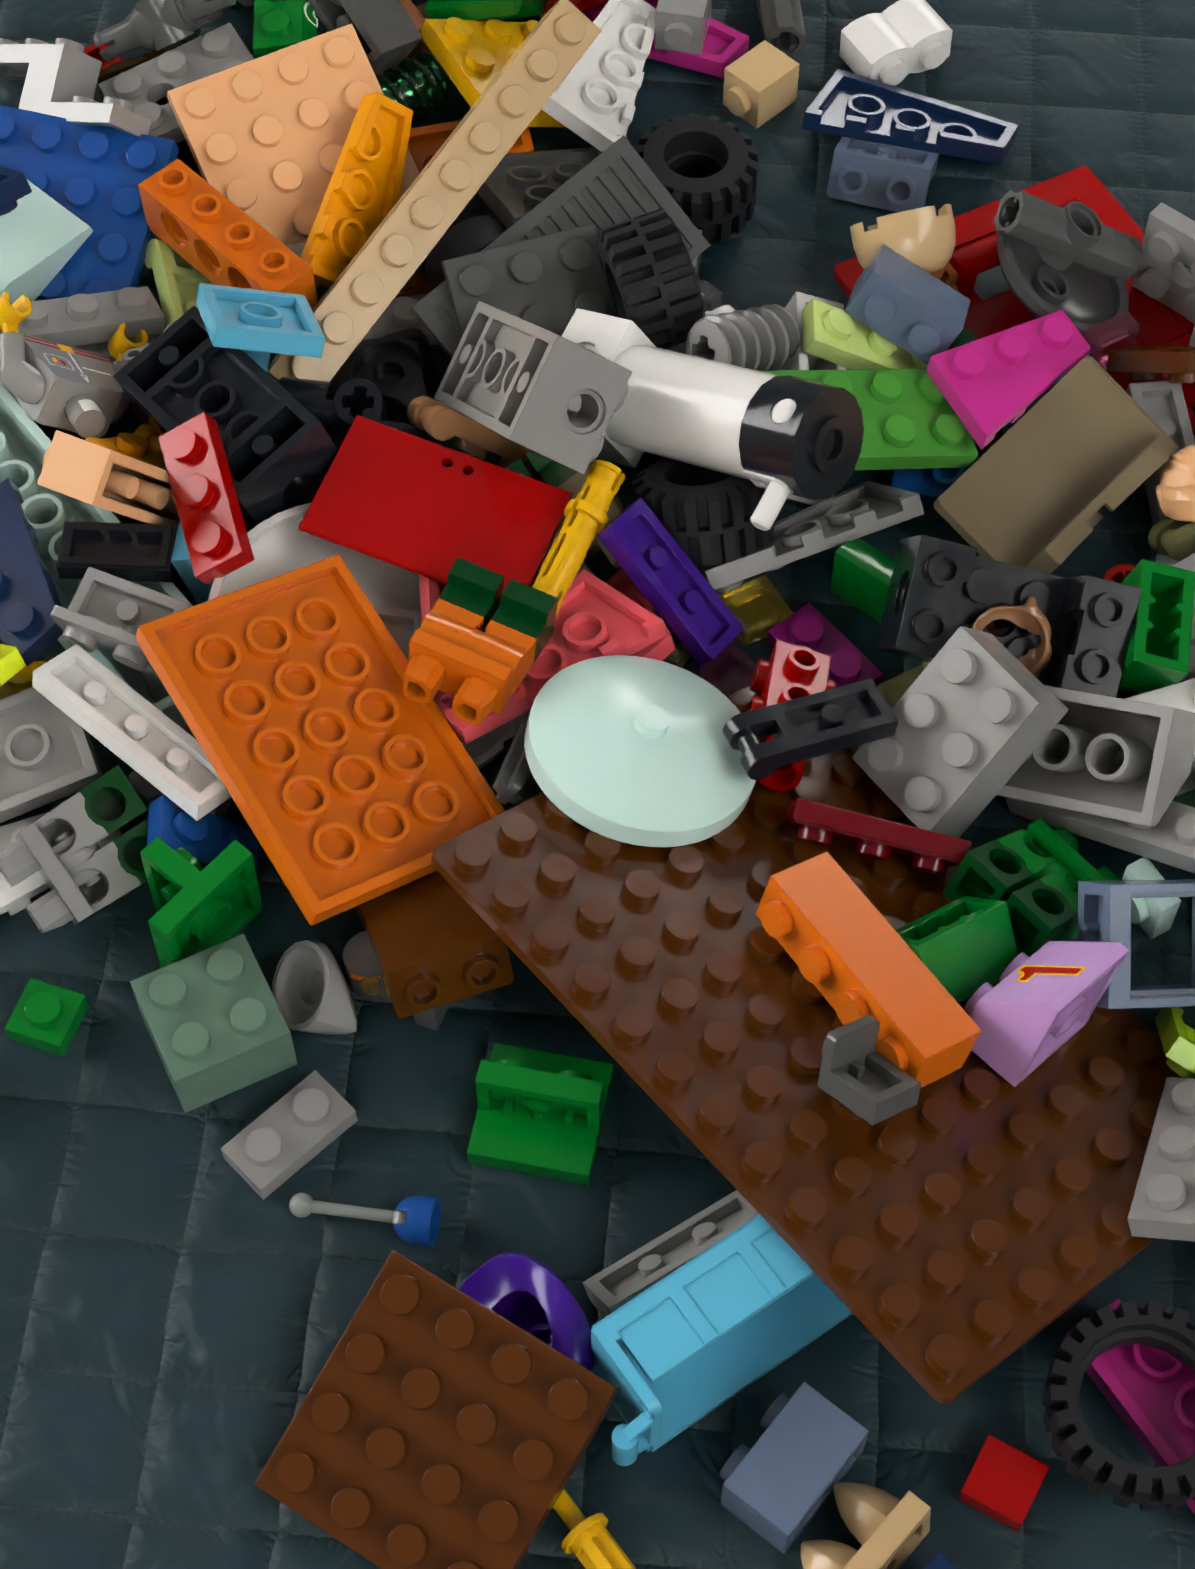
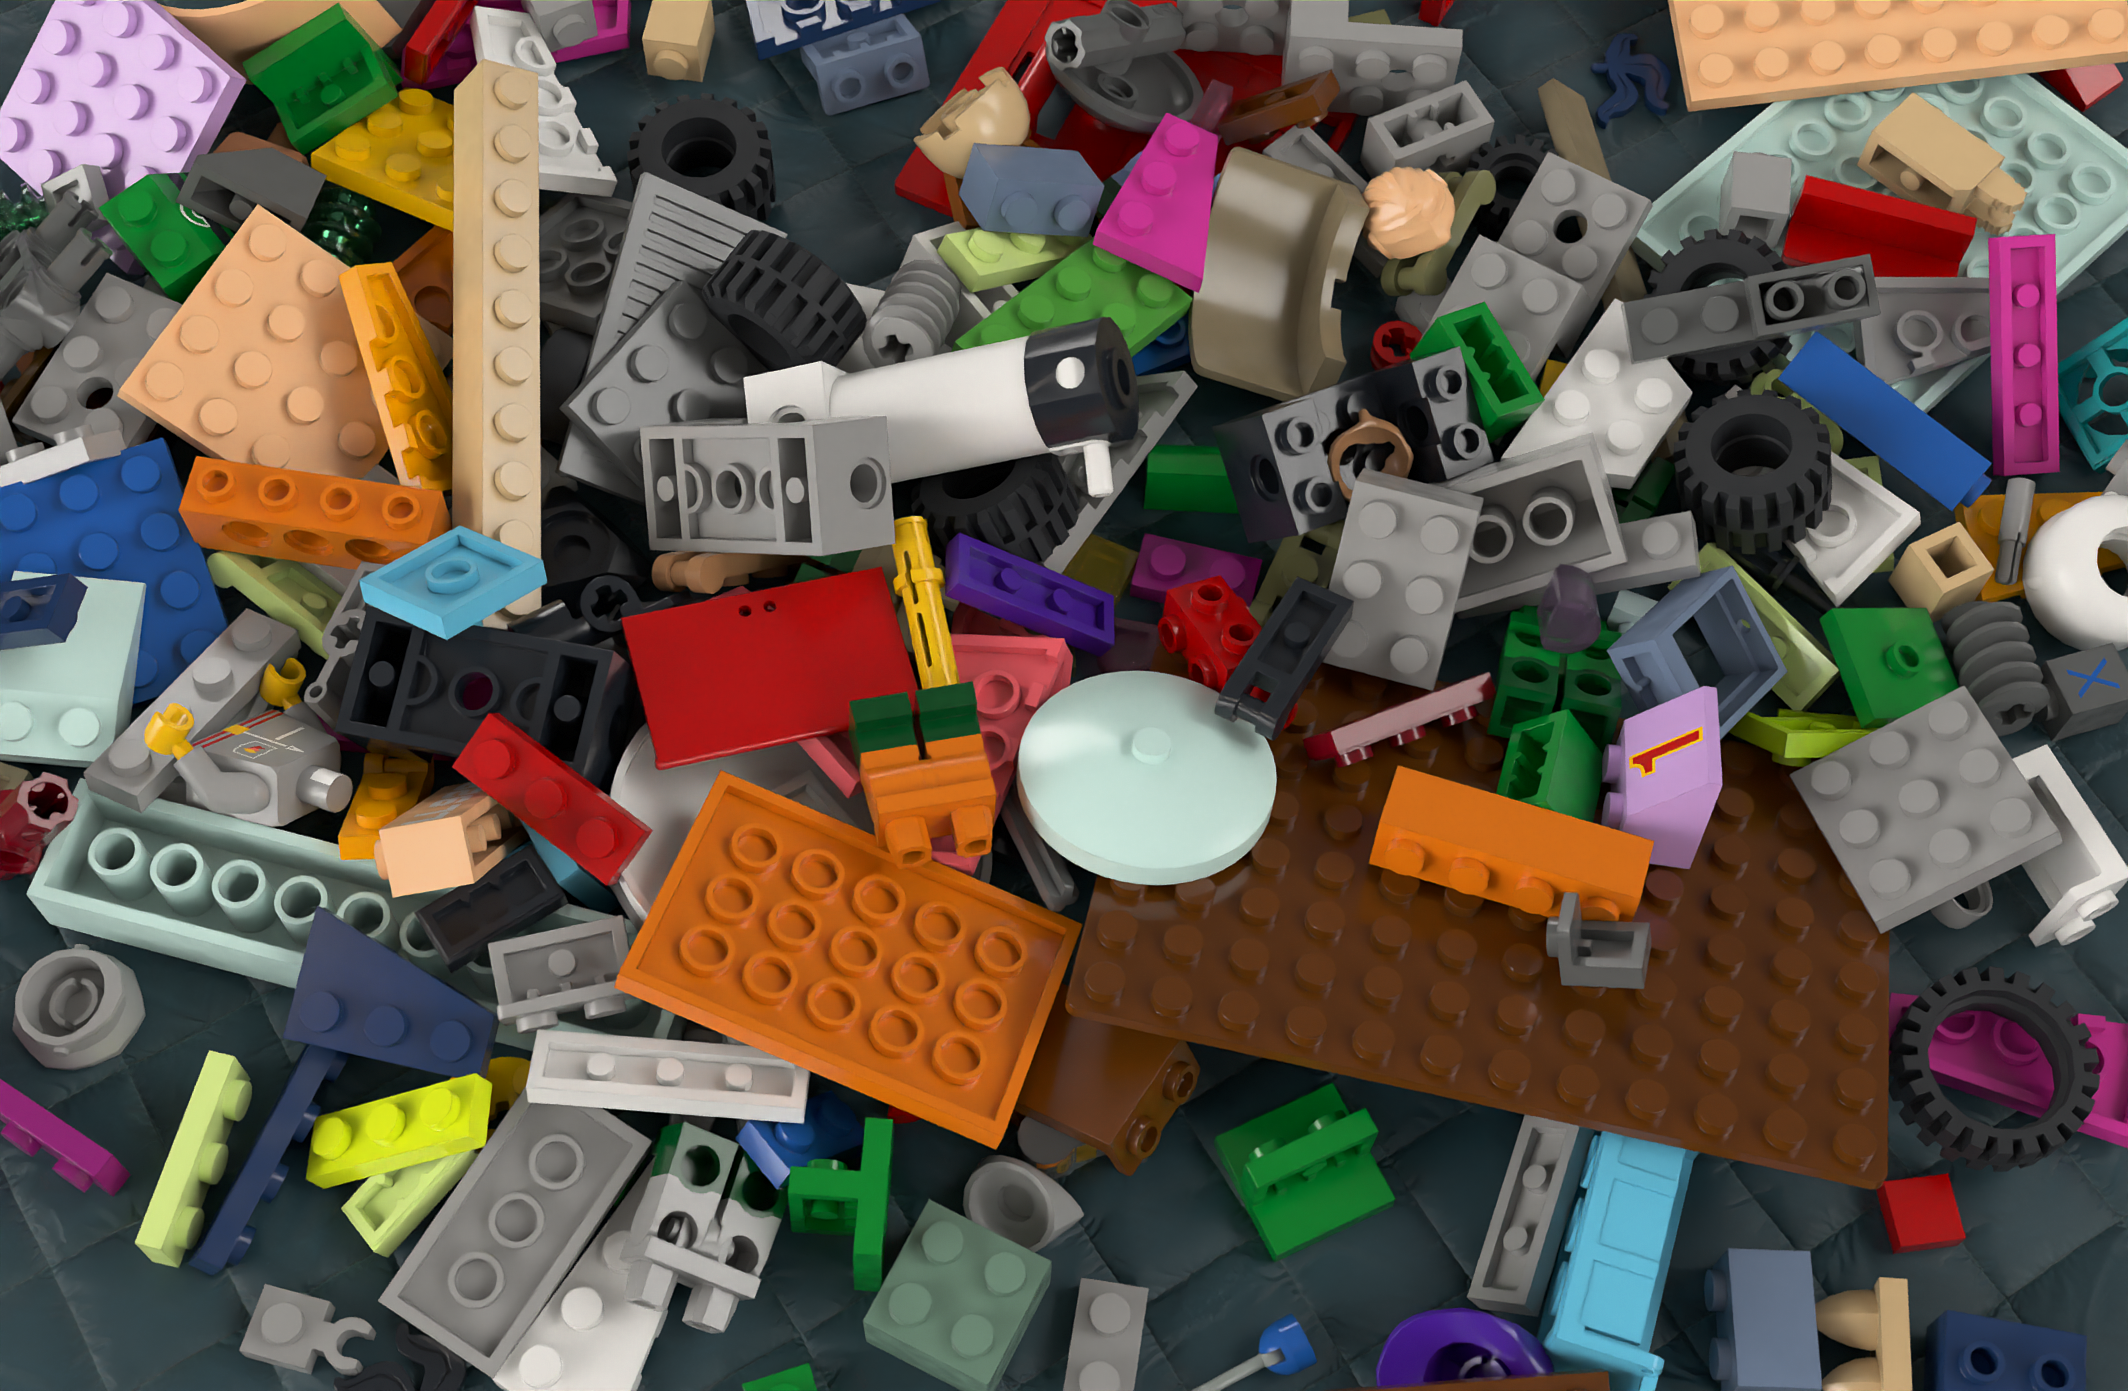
camera: 40 degrees left, 5 degrees up
none -> clear purple brick [1537,563,1601,653]

